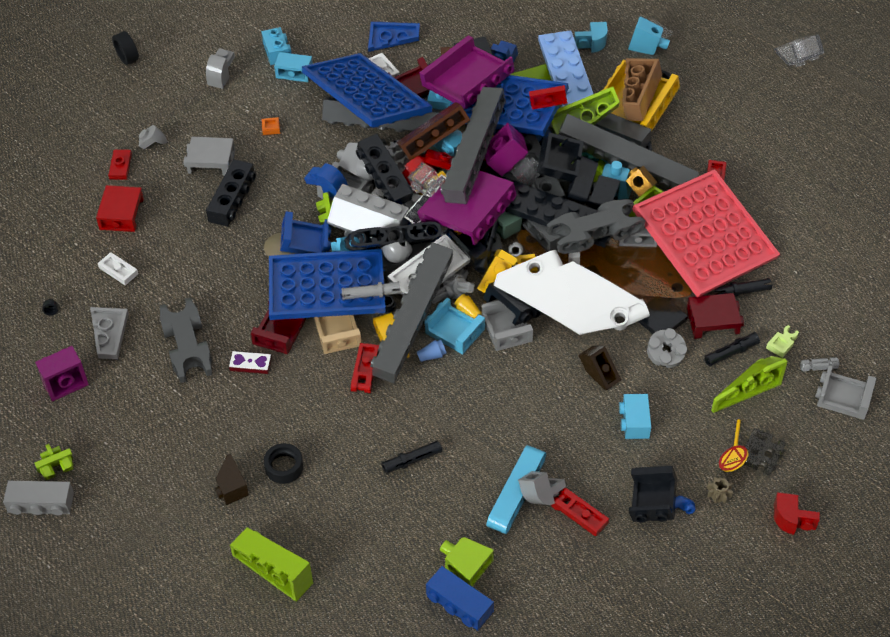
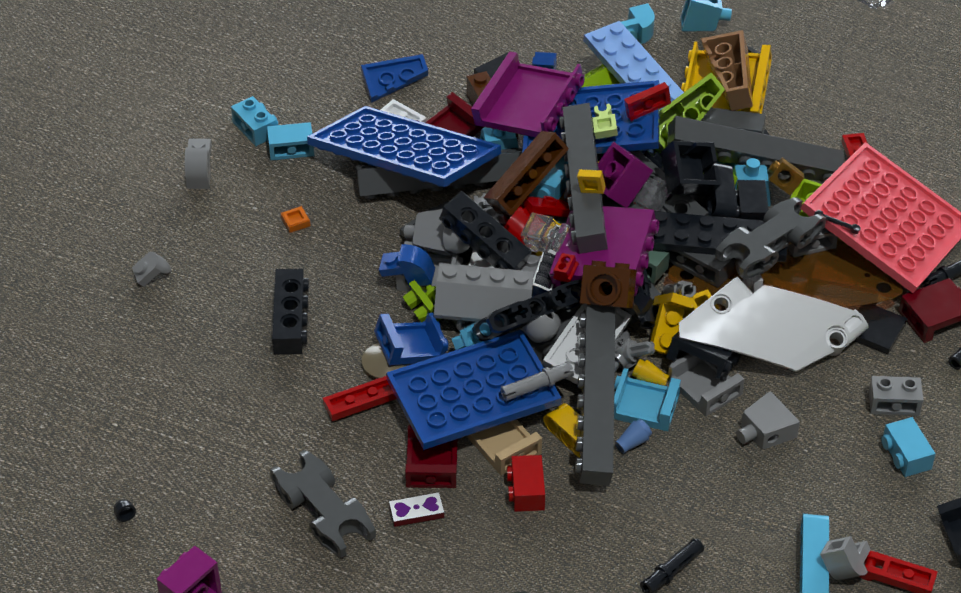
camera: 20 degrees left, 5 degrees down
light grey wing [90,307,129,359] -> none
red panel [96,185,144,232] -> none
white plate [98,252,138,285] -> none
red plate [108,150,132,180] -> none
black tyre [112,31,139,65] -> none
light grey panel [184,137,235,176] -> none
red plate [351,343,379,394] -> none
dark brown slope [578,345,621,390] -> none
light grey plate [647,328,687,368] -> none
none -> red plate [323,376,397,421]
none -> red brick [507,455,545,512]
none -> red piece [553,253,579,282]
none -> yellow plate [577,169,606,194]
none -> reddish brown brick [580,260,637,308]
none -> yellowish green plate [592,104,618,139]
none -> light grey torso [736,391,800,449]
none -> black hinge [814,210,861,234]
none -> light grey brick [868,376,923,416]

